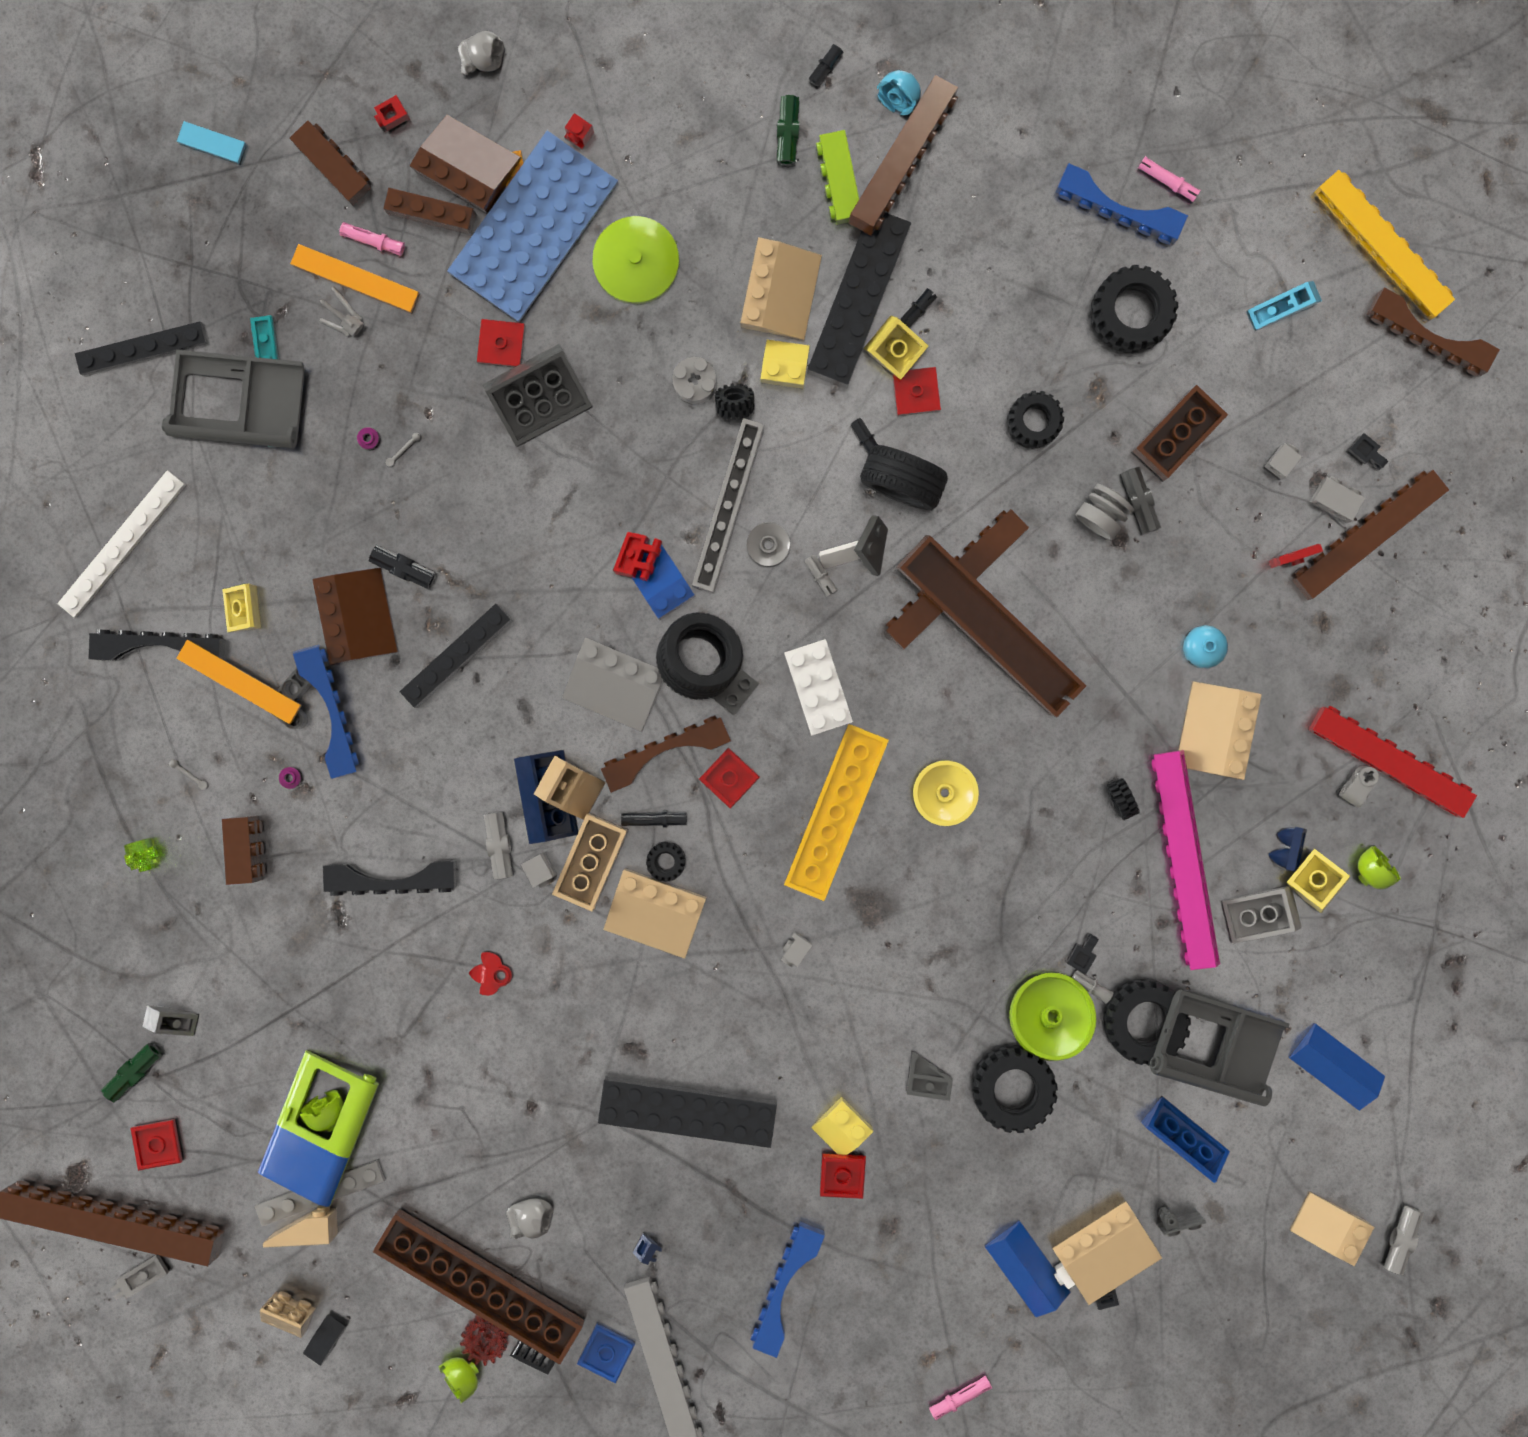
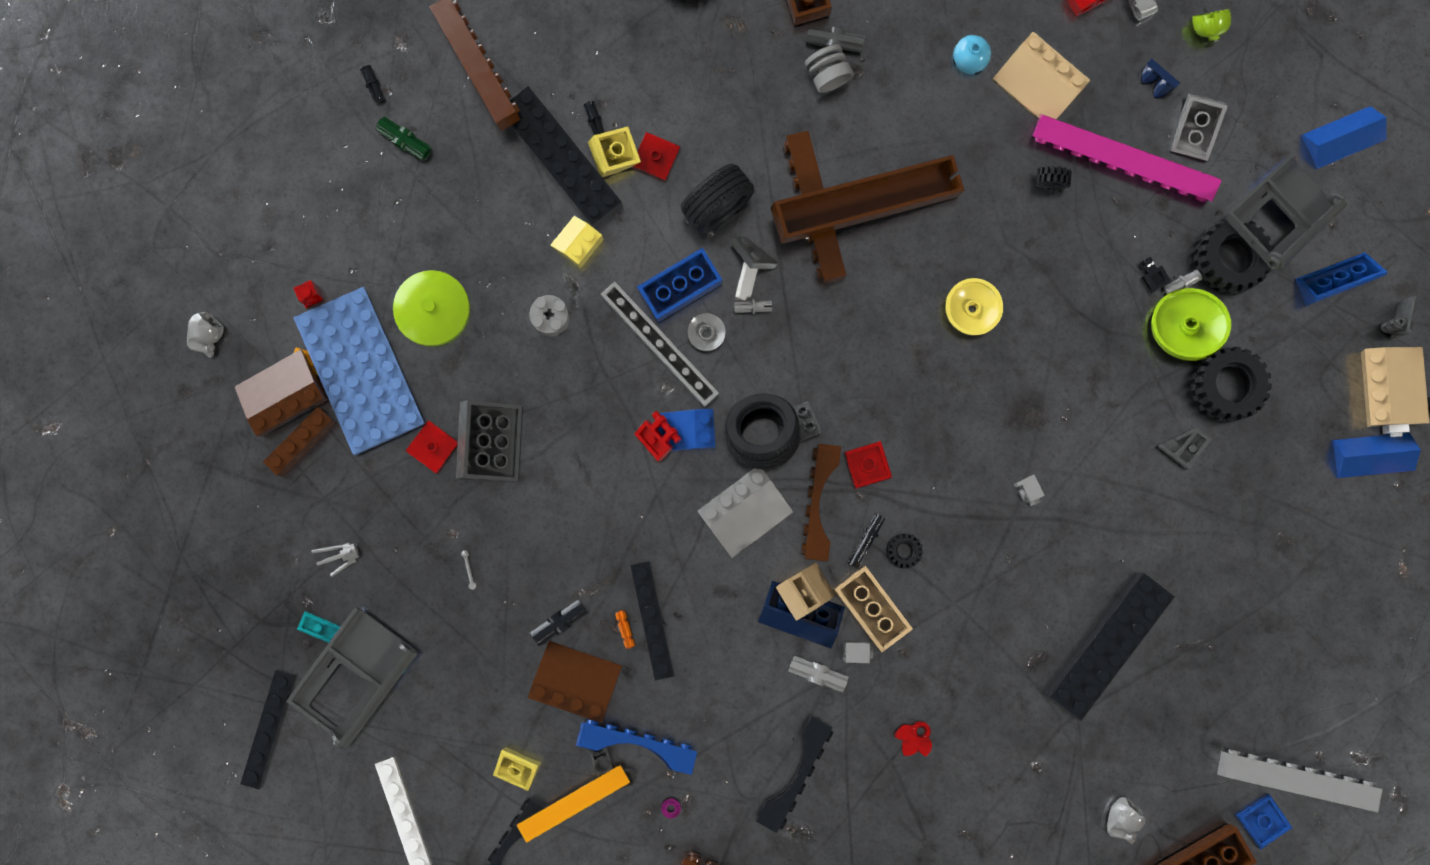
camera: 60 degrees left, 5 degrees down
medium azure tile [177,121,246,164] -> none
reddish brown brick [289,121,371,206] -> none
light orange tile [290,244,420,313] -> none
bright pink pin [340,222,405,256] -> none
magenta plate [357,427,379,449] -> none
red brick [374,95,411,131] -> none
tan slope [603,868,707,959] -> none
dark blue tile [633,1234,662,1265] -> none
black tyre [715,383,755,420] -> none
tan slope [740,237,822,340] -> none
blue arch [750,1222,825,1358] -> none
white brick [784,639,853,736] -> none
yellow plate [784,724,889,901] -> none
light yellow slope [811,1097,873,1155] -> none
lime brick [816,130,859,225] -> none
red plate [820,1153,866,1199] -> none
black axle [851,418,878,454] -> none
medium azure cylinder [877,70,921,115] -> none
black tyre [1007,391,1064,448] -> none
light yellow slope [1287,849,1350,913] -> none
none -> orange axle [615,611,635,649]
none -> blue brick [637,248,723,323]

